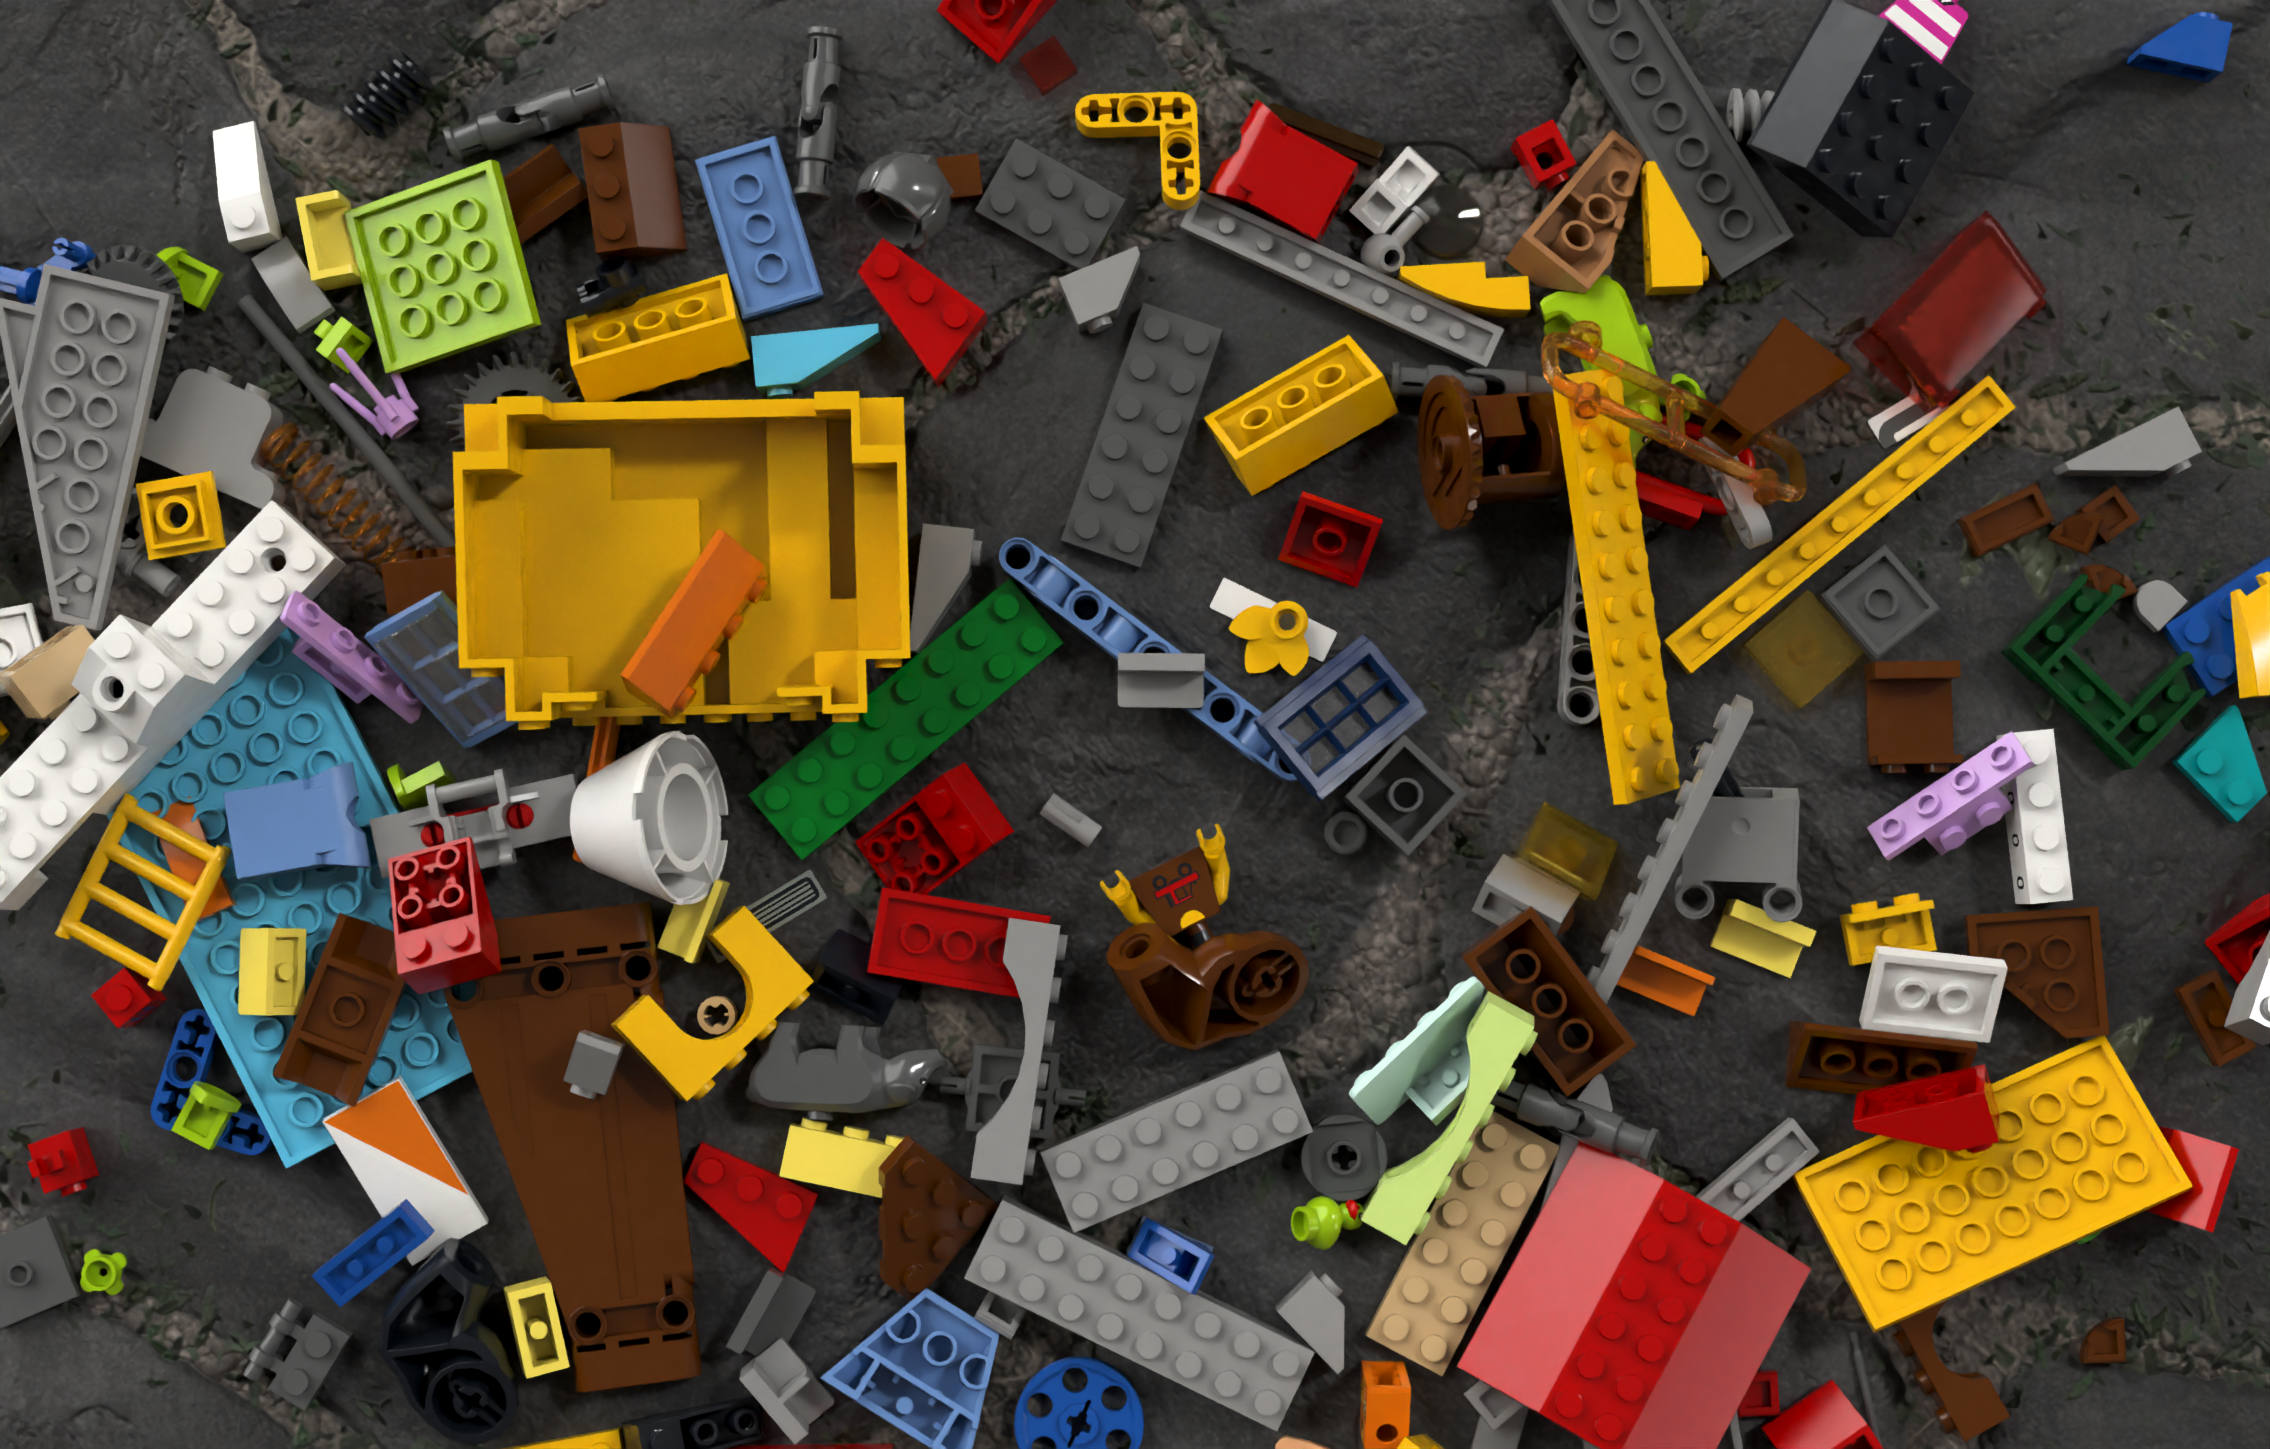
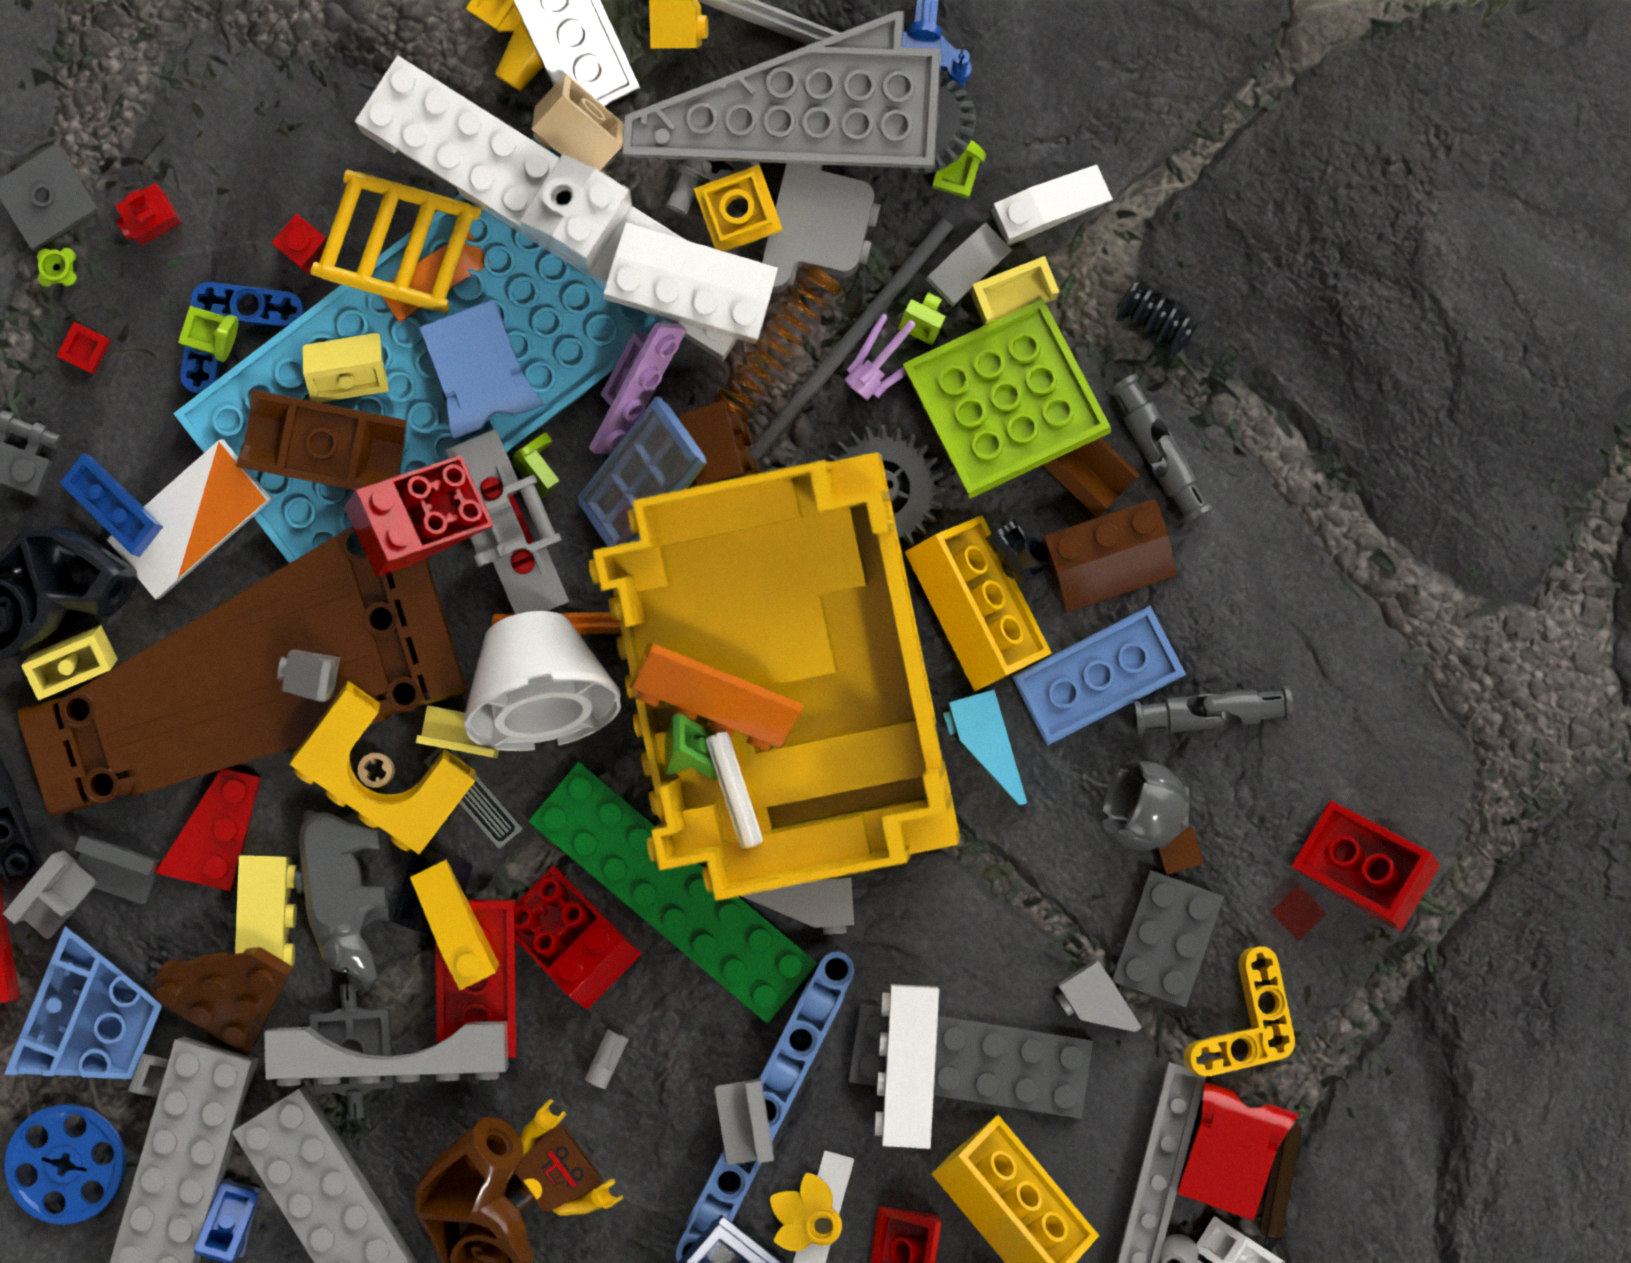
camera: 80 degrees right, 0 degrees up
red wedge [857,237,988,389] -> none
none -> red tile [57,322,112,375]
none -> yellow slope [410,859,500,990]
none -> white slope [604,223,778,344]
none -> bright green slope [664,713,719,781]
none -> white axle [706,732,763,849]
none -> white brick [875,984,939,1149]

